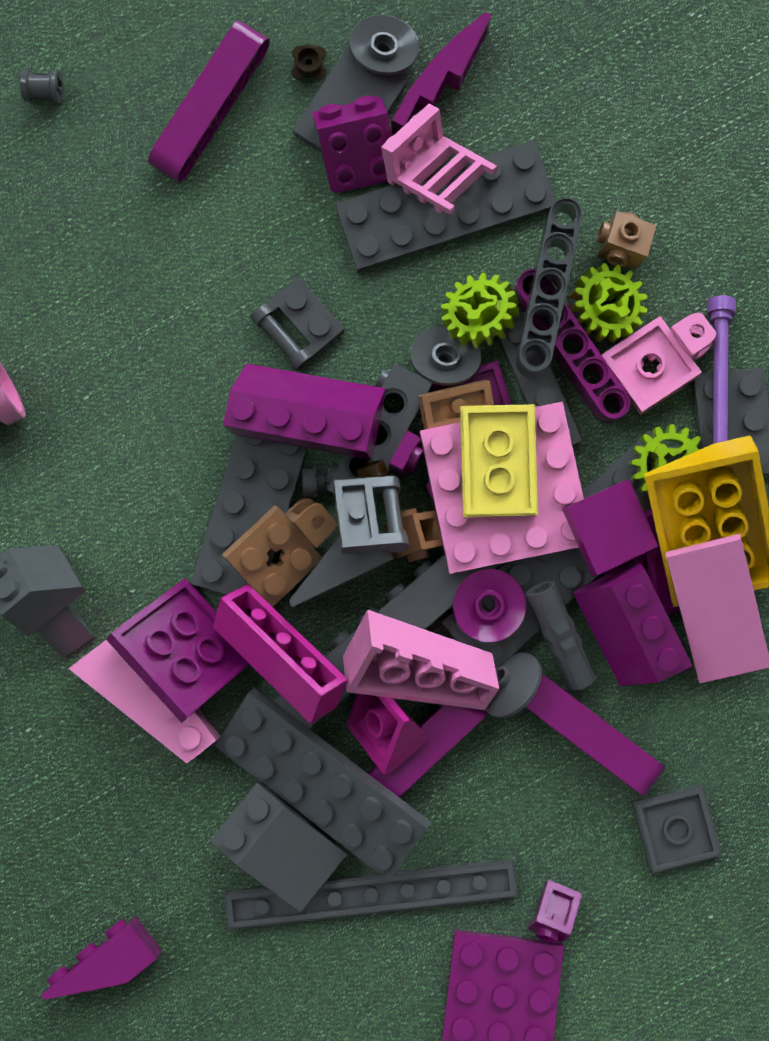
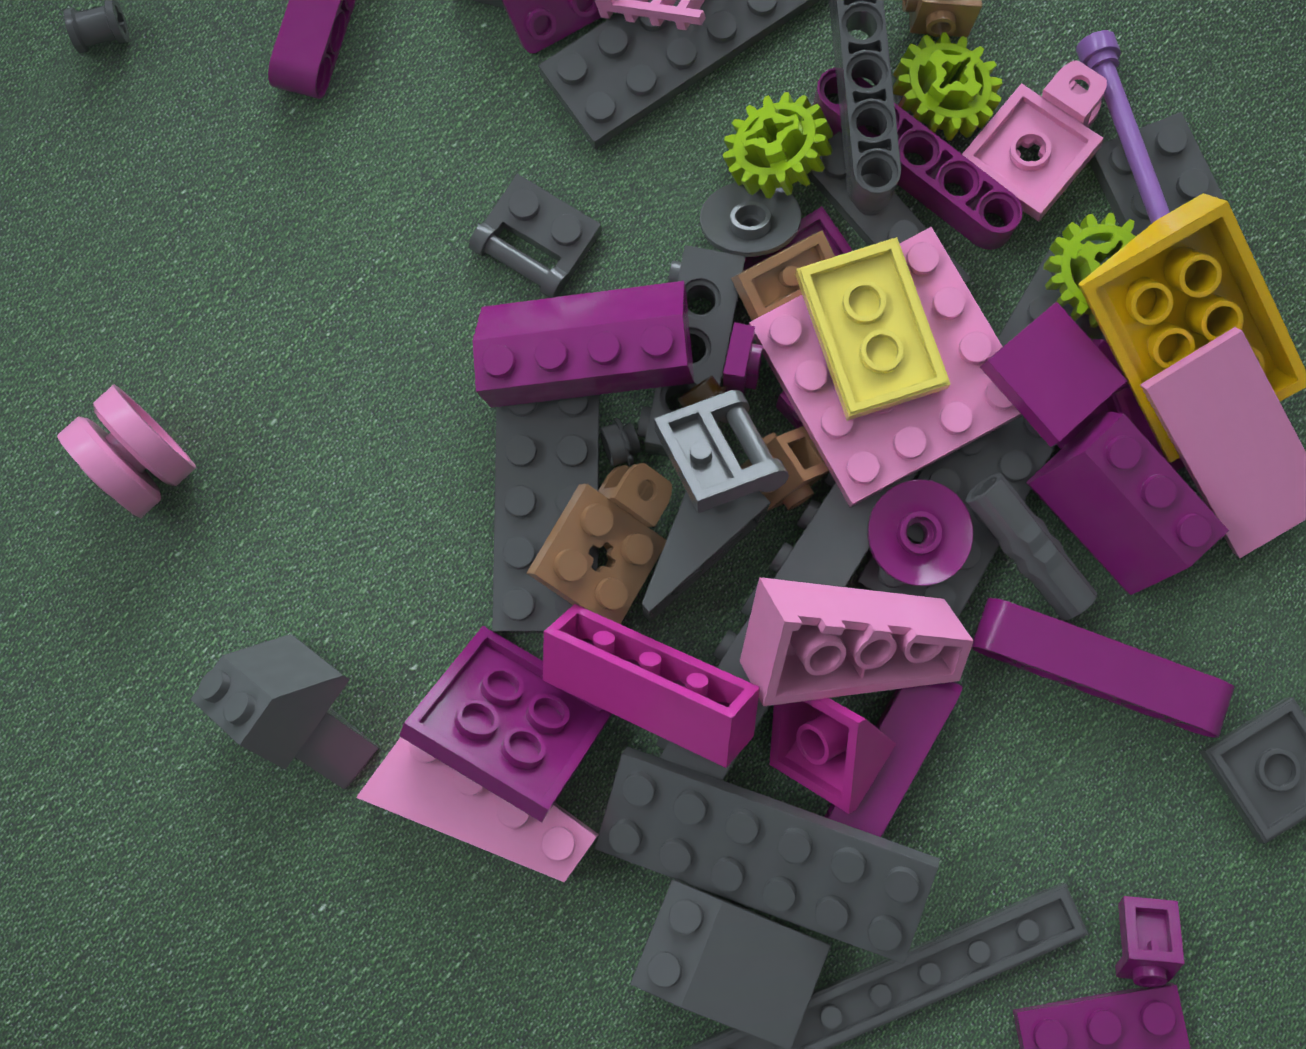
camera: 10 degrees left, 5 degrees down
dark grey dish [485,652,542,719] -> none

